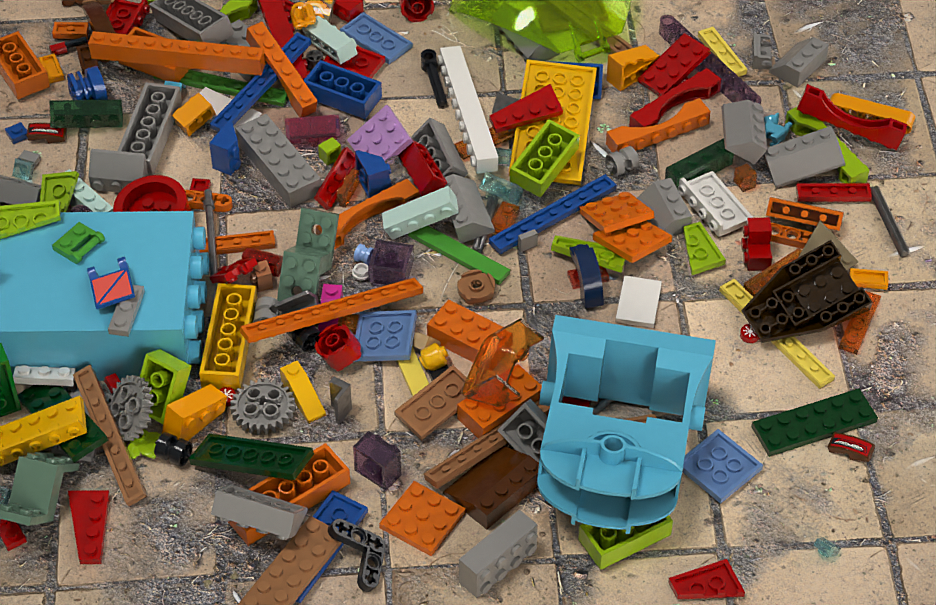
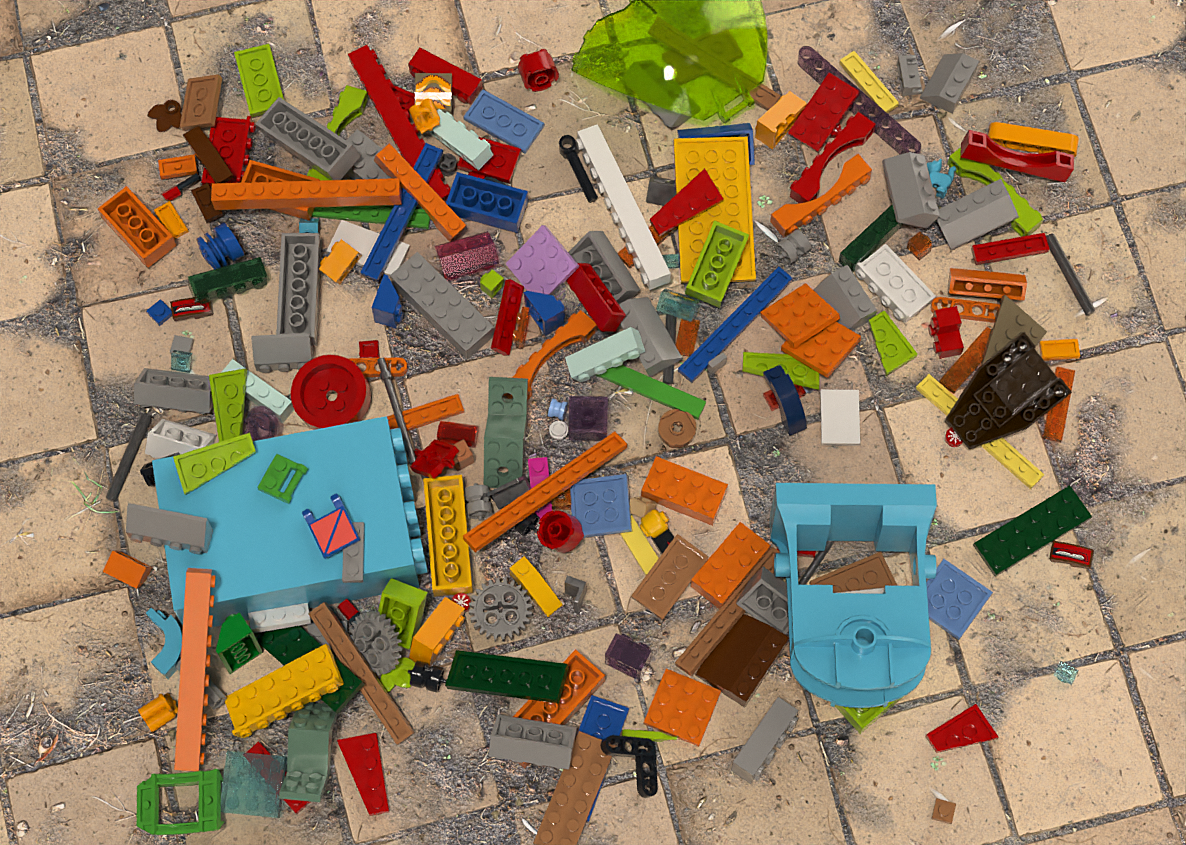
camera: 10 degrees left, 20 degrees up
clear orange windscreen [461,318,544,407] -> none
none -> lime piece [622,729,677,742]

